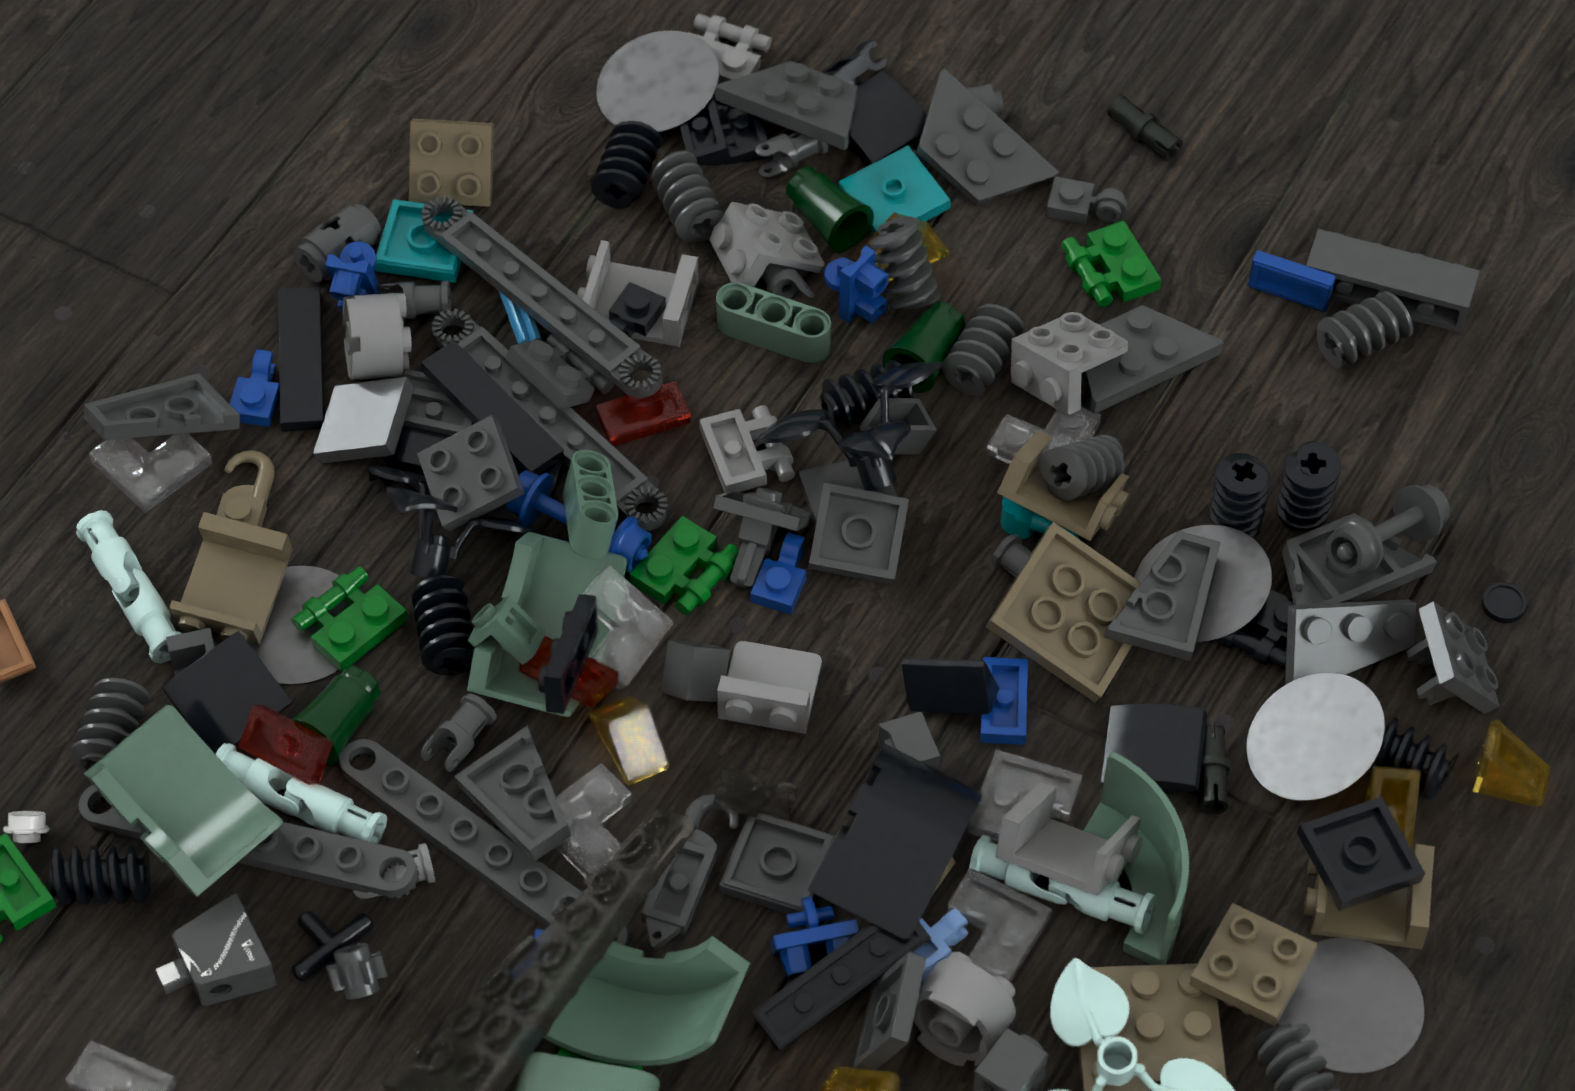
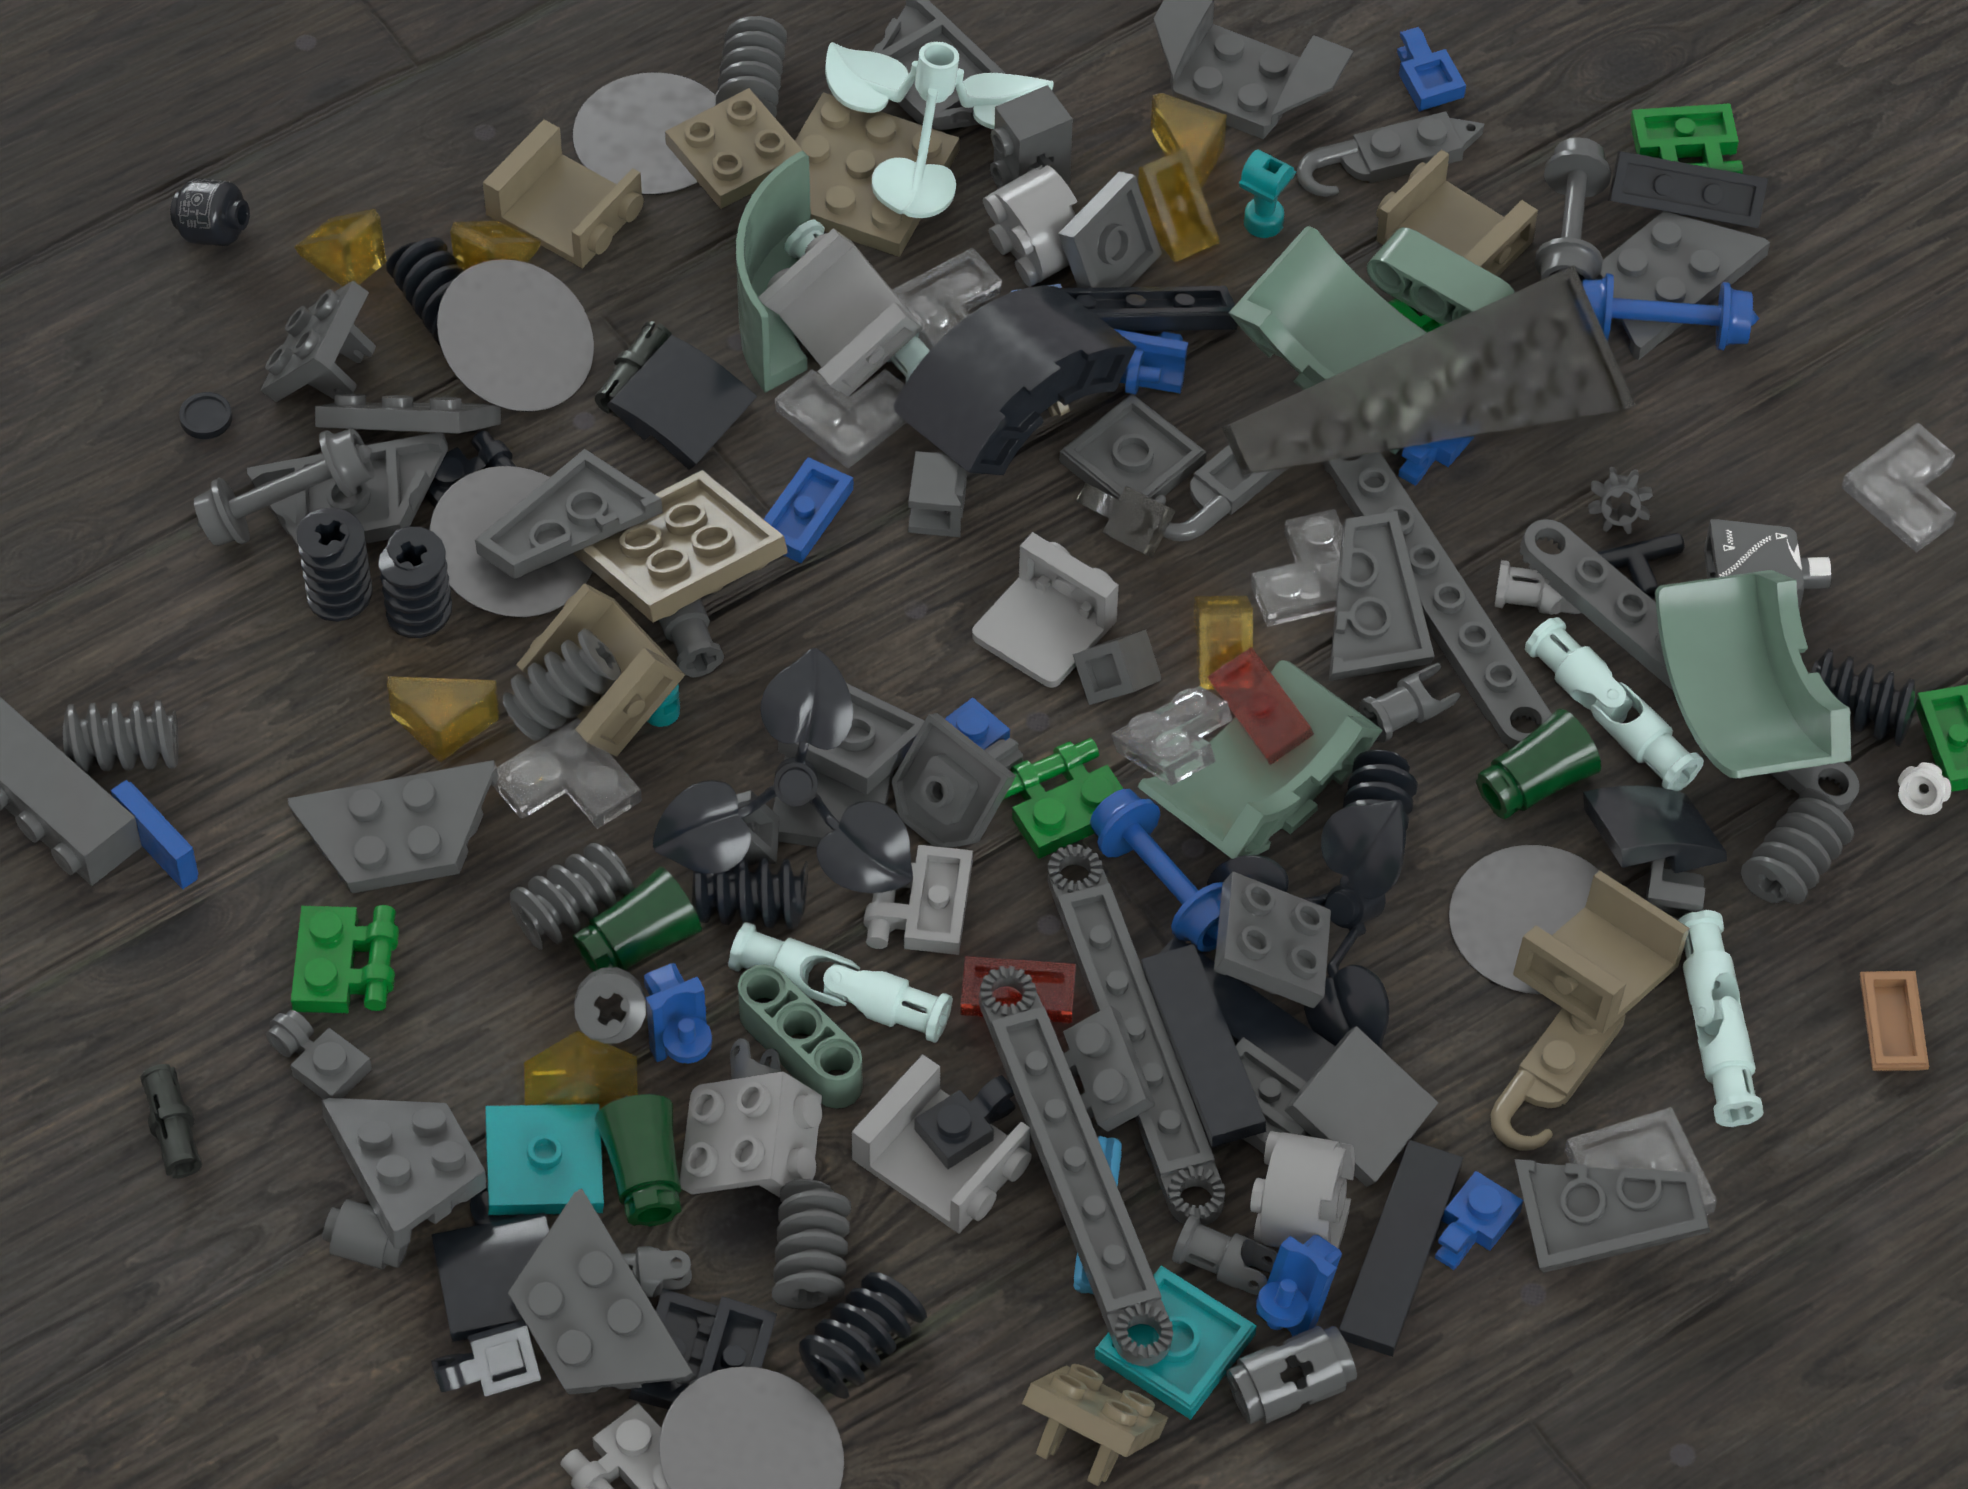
camera: 155 degrees left, 0 degrees up
clear red plate [238,705,333,785] -> none
green plate [291,566,408,672] -> none
sand green bracket [468,596,546,665] -> none
black plate [538,594,599,714] -> none
sand green beam [563,450,618,559] -> none
black slope [902,658,999,714] -> none
light grey bracket [1011,312,1128,415] -> none
black plate [1297,796,1425,911] -> none
none -> clear yellow slope [387,676,500,762]
none -> light aqua piece [728,922,953,1043]

